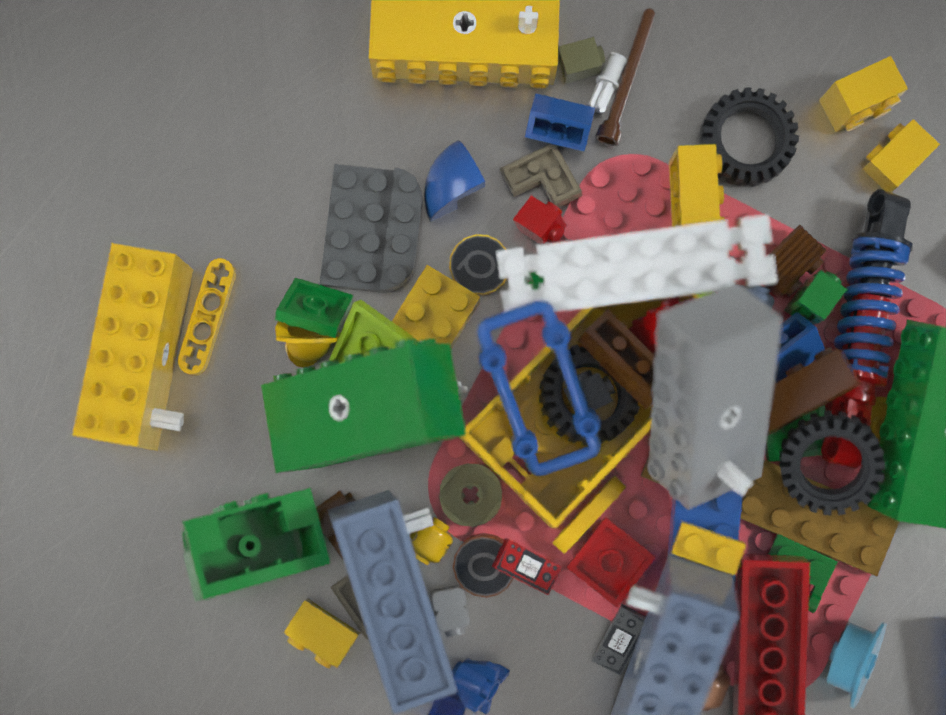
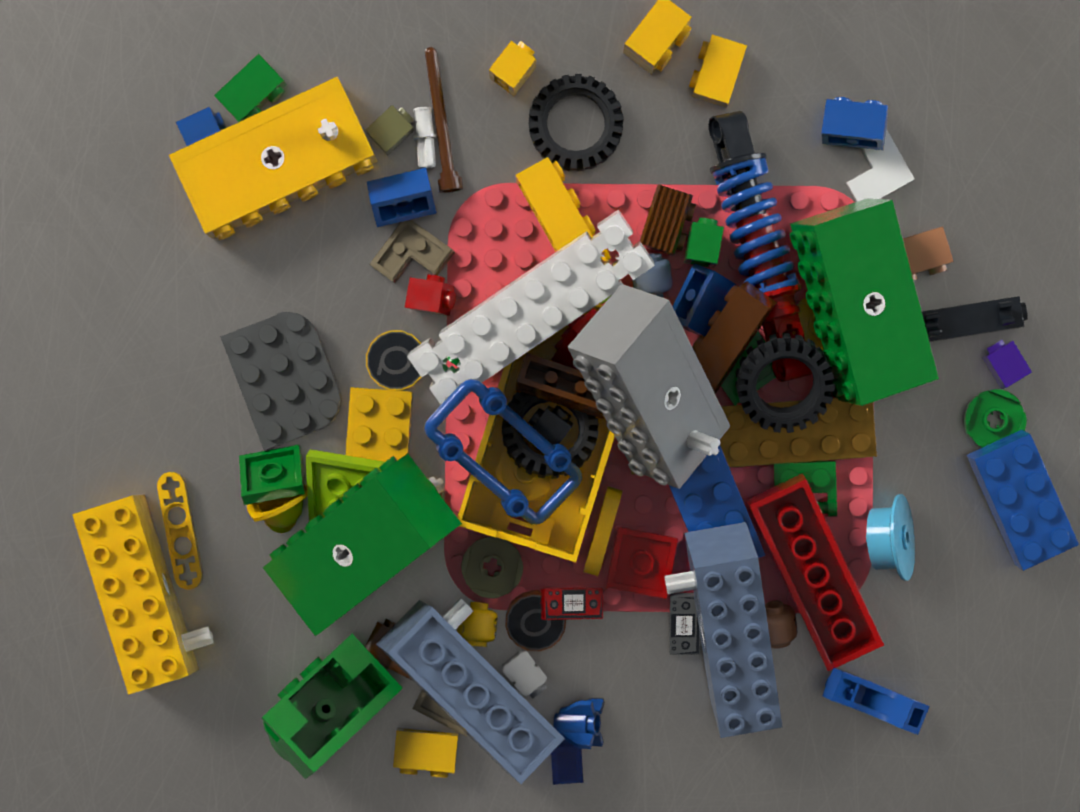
camera: 25 degrees left, 5 degrees up
blue brick [424,140,485,222] -> none
yellow plate [671,521,746,576] -> none
none -> yellow brick [489,40,536,97]

